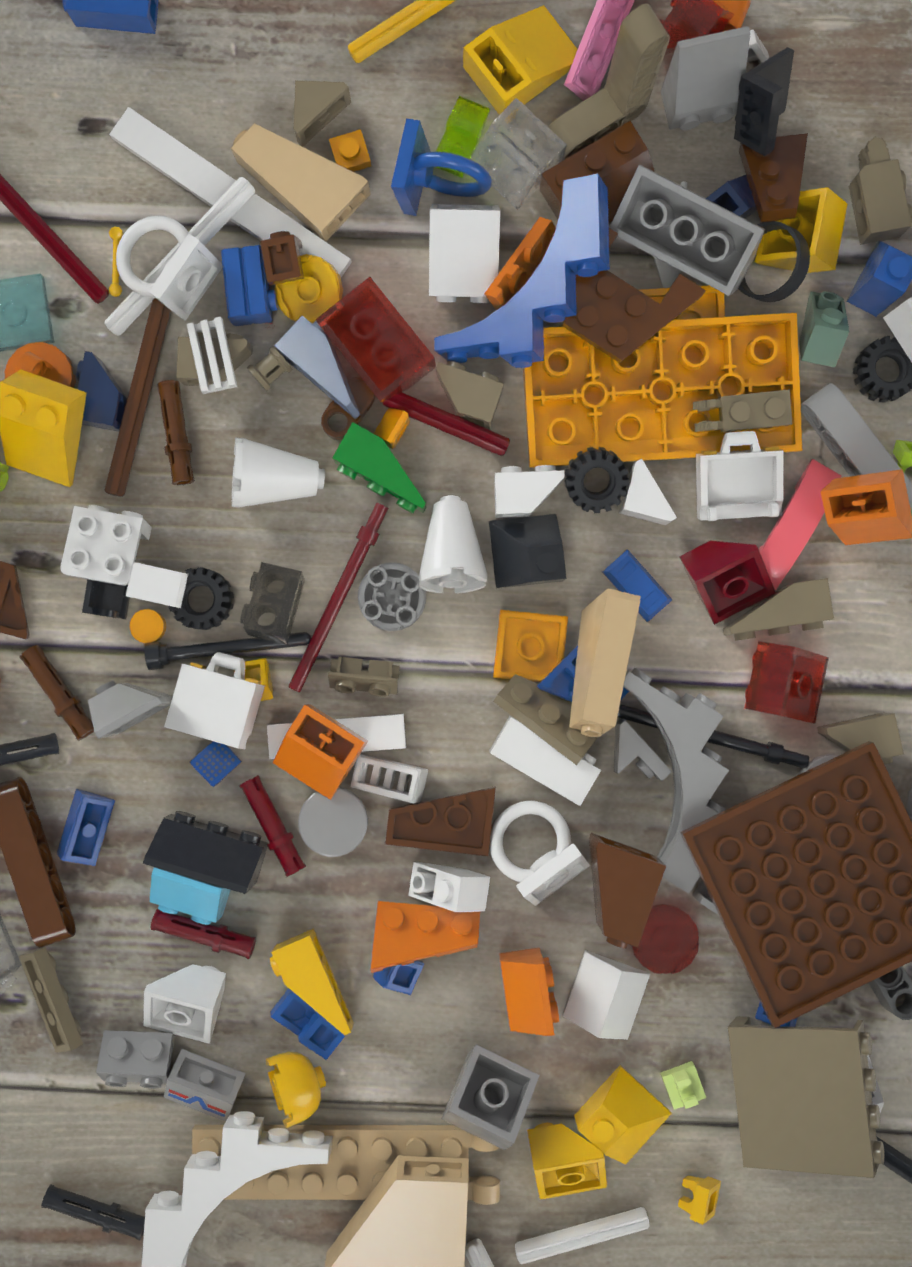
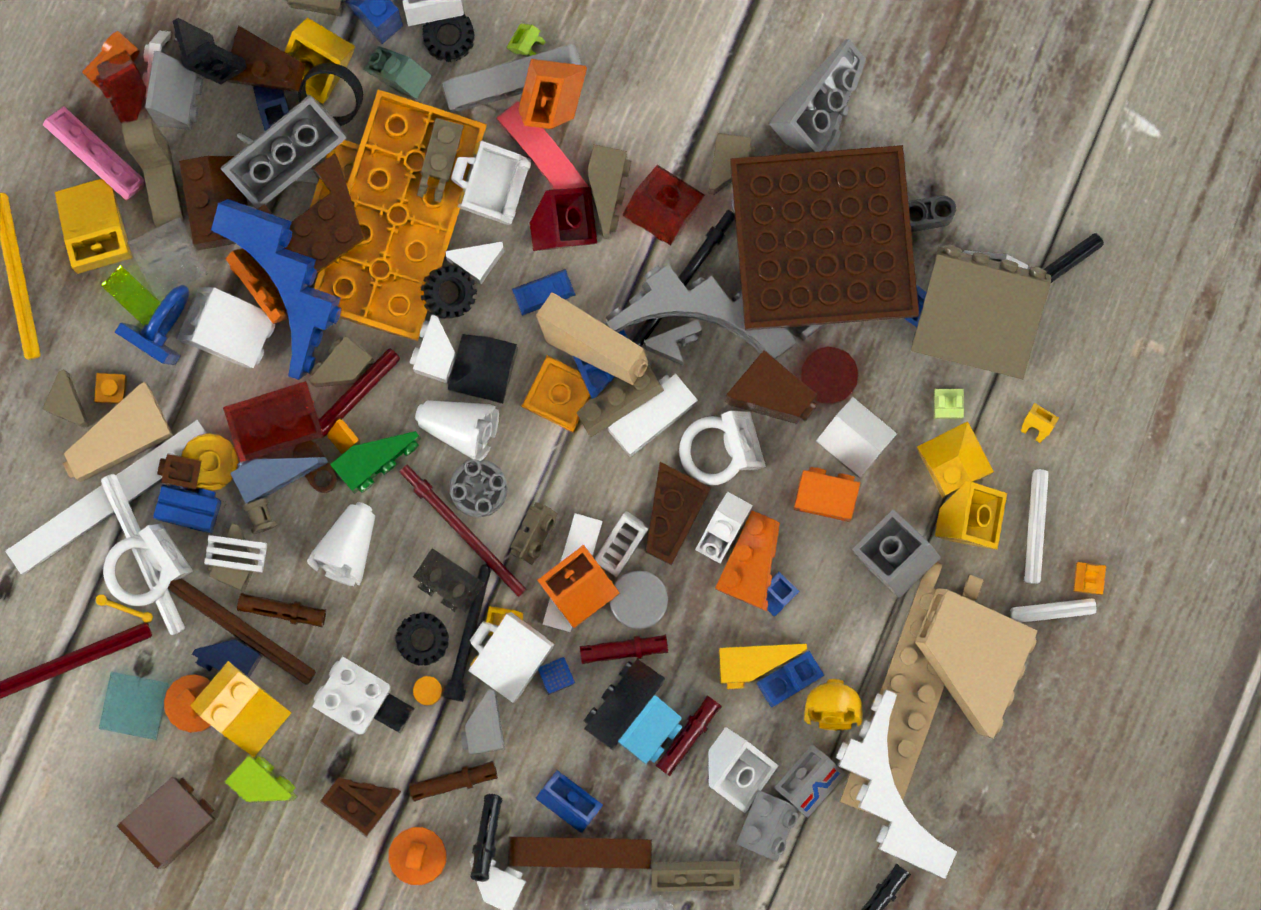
camera: 70 degrees left, 5 degrees down
white slope [126,562,188,608] -> none

